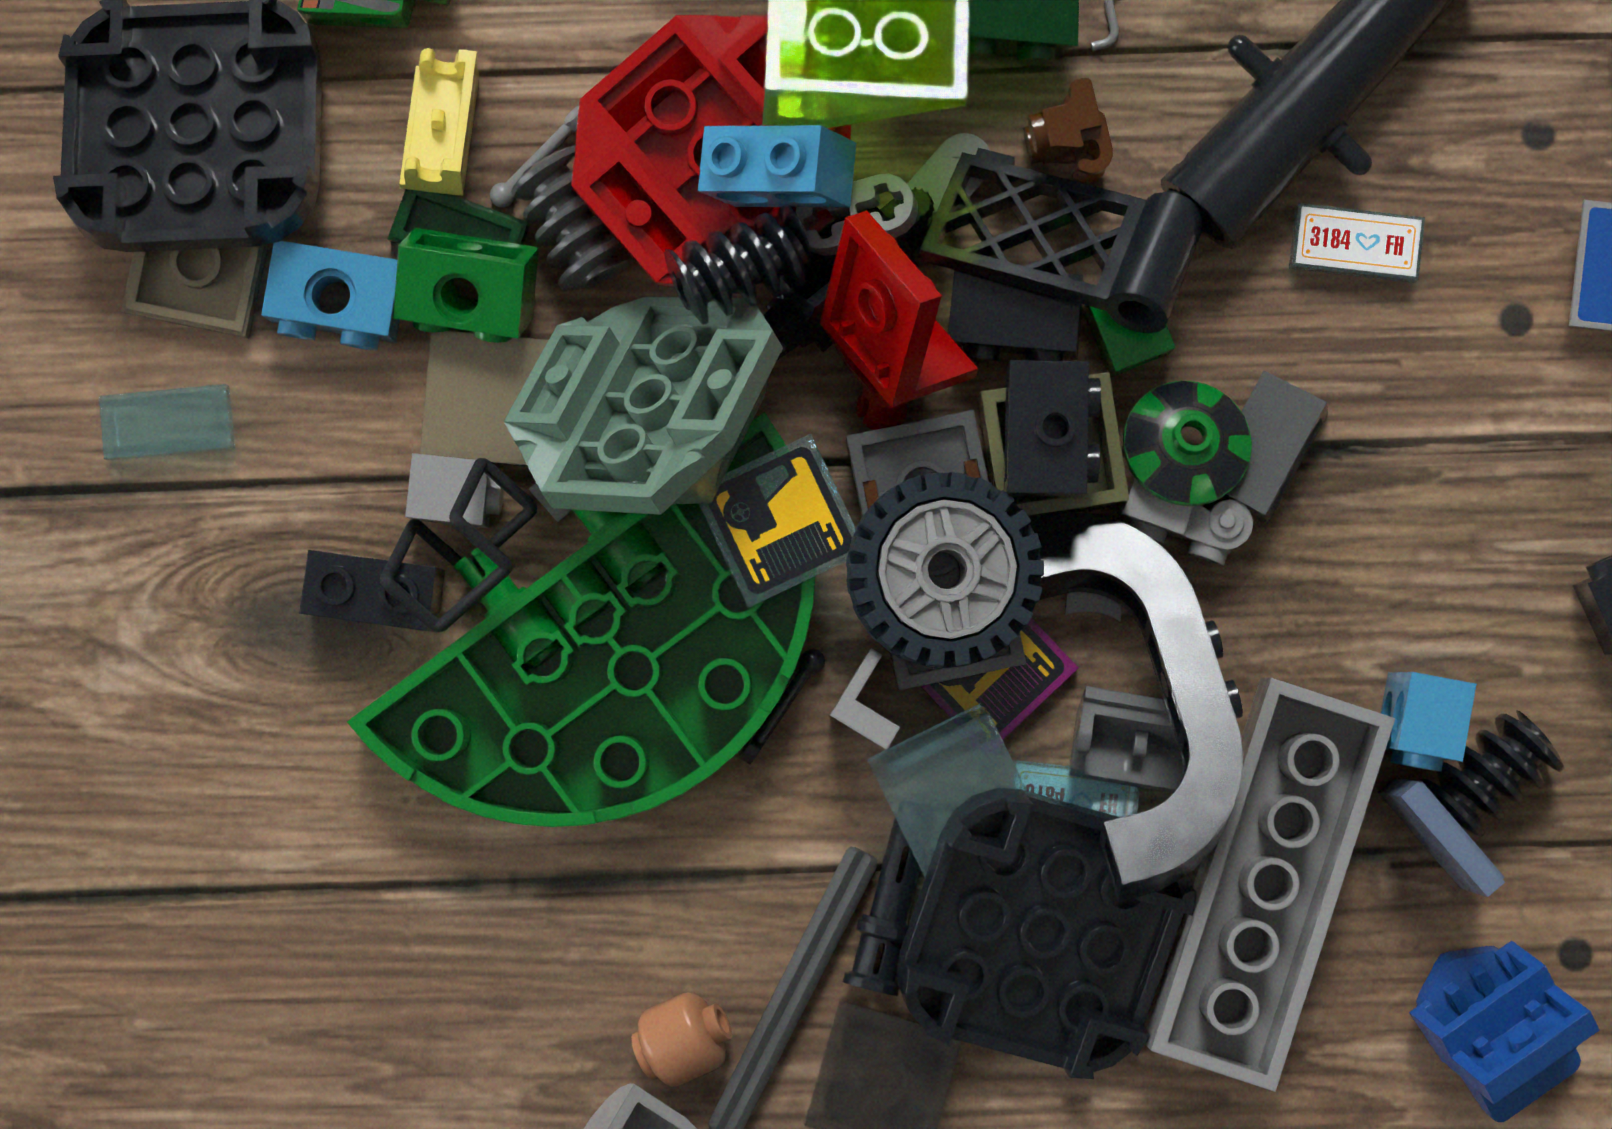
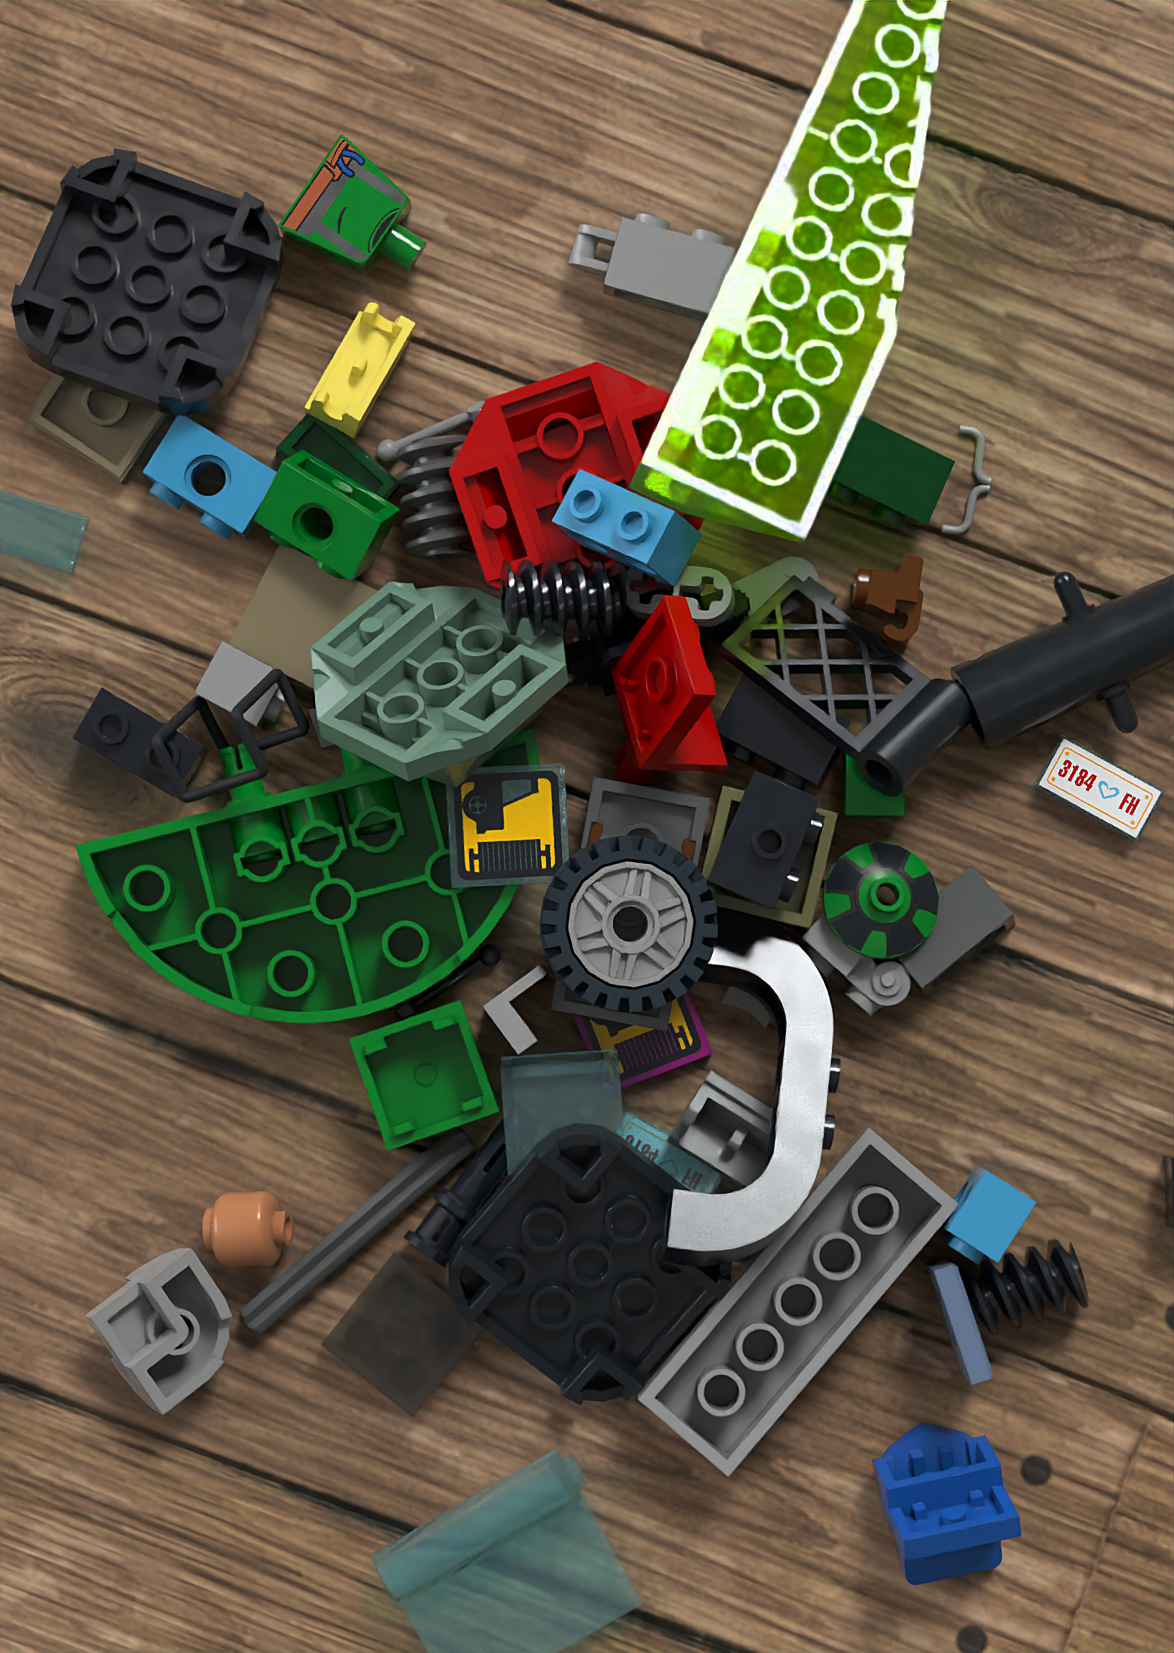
camera: 20 degrees right, 0 degrees up
none -> green container [349,1000,501,1151]

